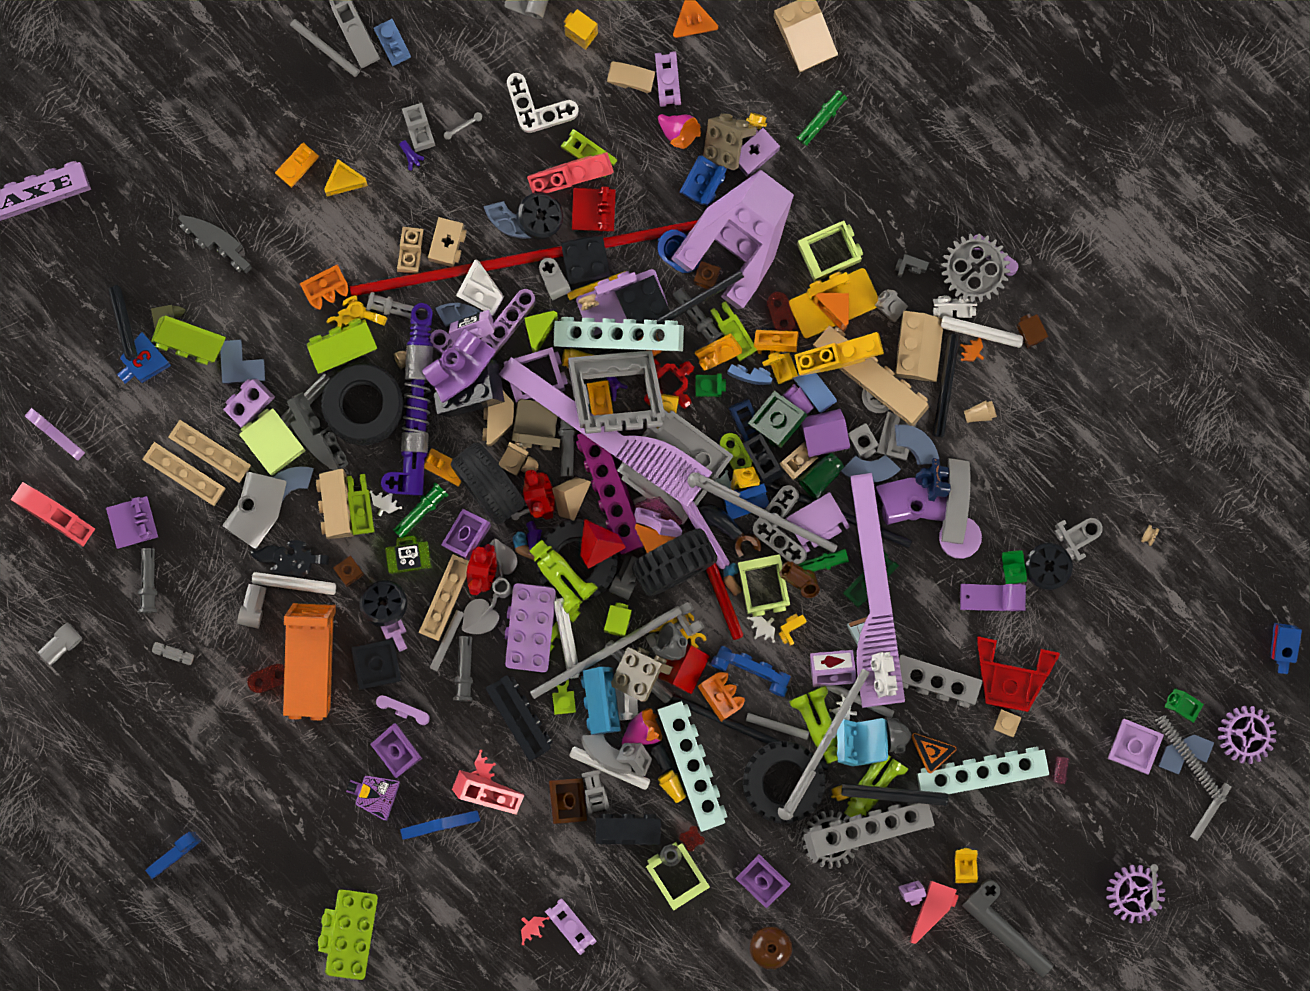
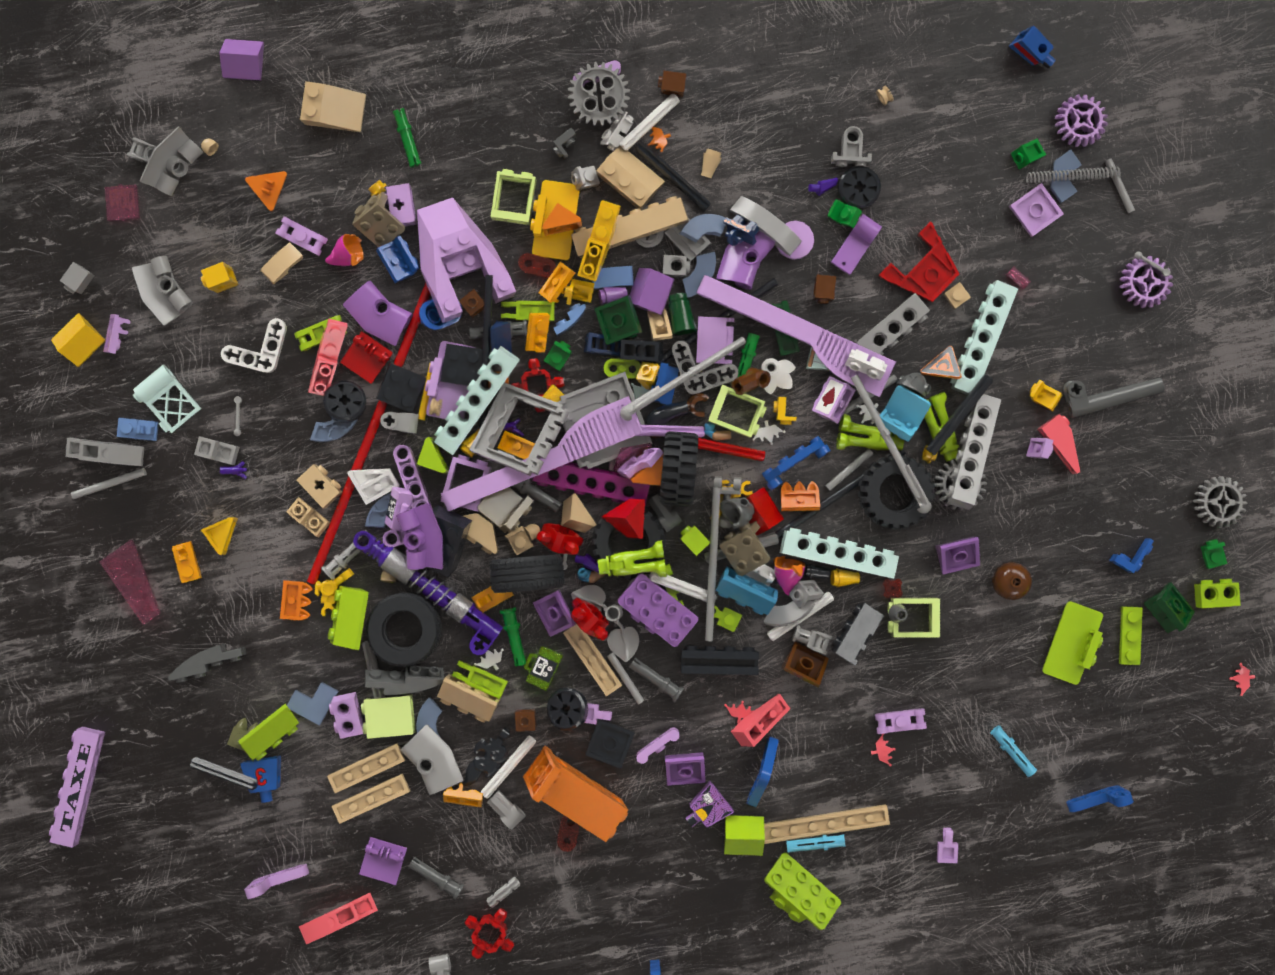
camera: 55 degrees left, 5 degrees up
none -> clear pink wing [100,540,161,625]
none -> light aqua piece [133,365,202,433]
none -> medium lavender panel [343,281,412,346]
none -> light orange plate [443,783,483,807]
none -> red piece [465,908,514,959]
none -> dark blue slope [490,321,512,353]
none -> lime slope [724,815,765,856]
none -> white plate [761,358,796,394]
none -> tan tile [764,804,890,844]
none -> medium azure pin [786,834,845,853]
none -> dark purple bar [808,178,838,196]
none -> reddish brown brick [813,274,836,304]

